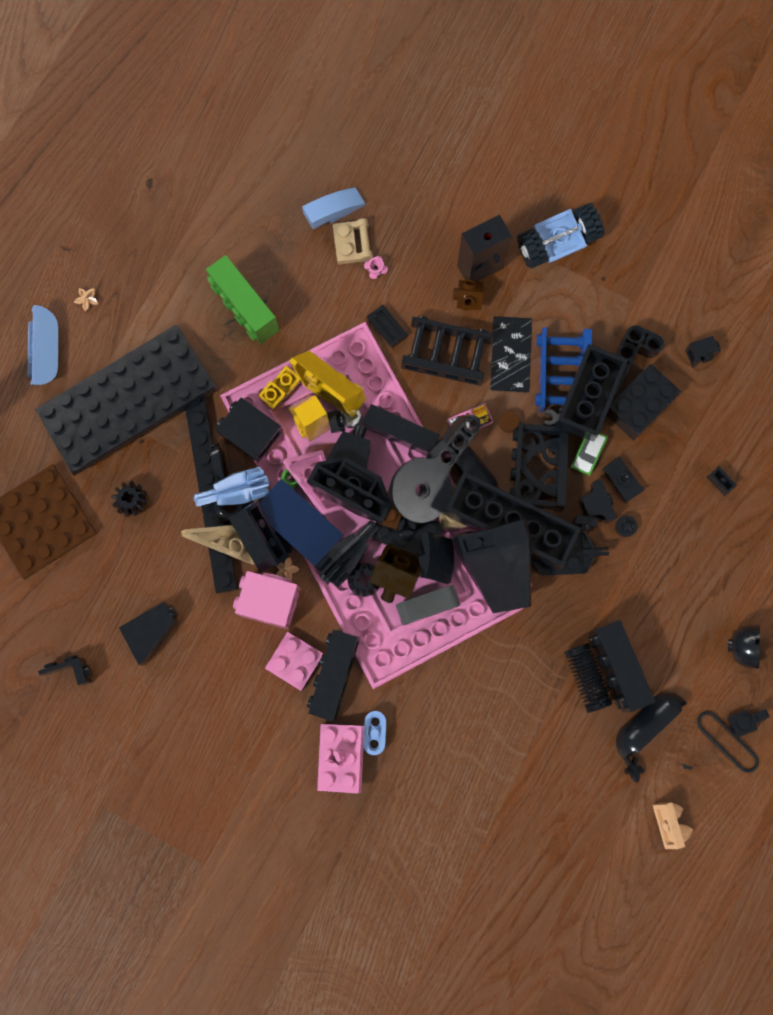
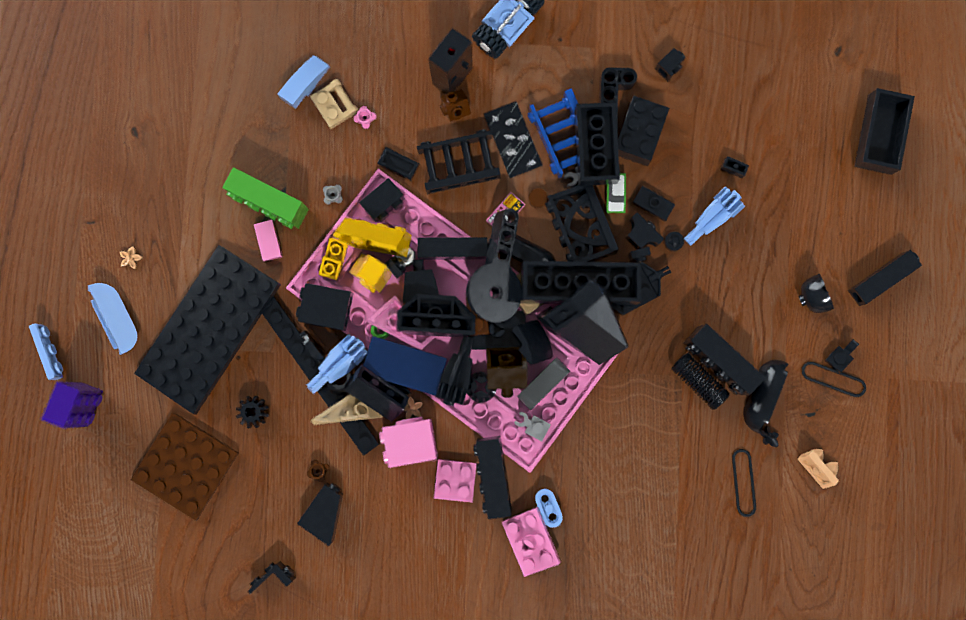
camera: 25 degrees left, 5 degrees up
none -> bright pink tile [254,220,283,262]
none -> reddish brown plate [307,460,329,482]
none -> light grey plate [323,185,343,204]
none -> black brick [359,178,405,223]
none -> light grey plate [514,412,551,442]
none -> light blue piece [684,187,745,246]
none -> black piece [732,449,756,517]

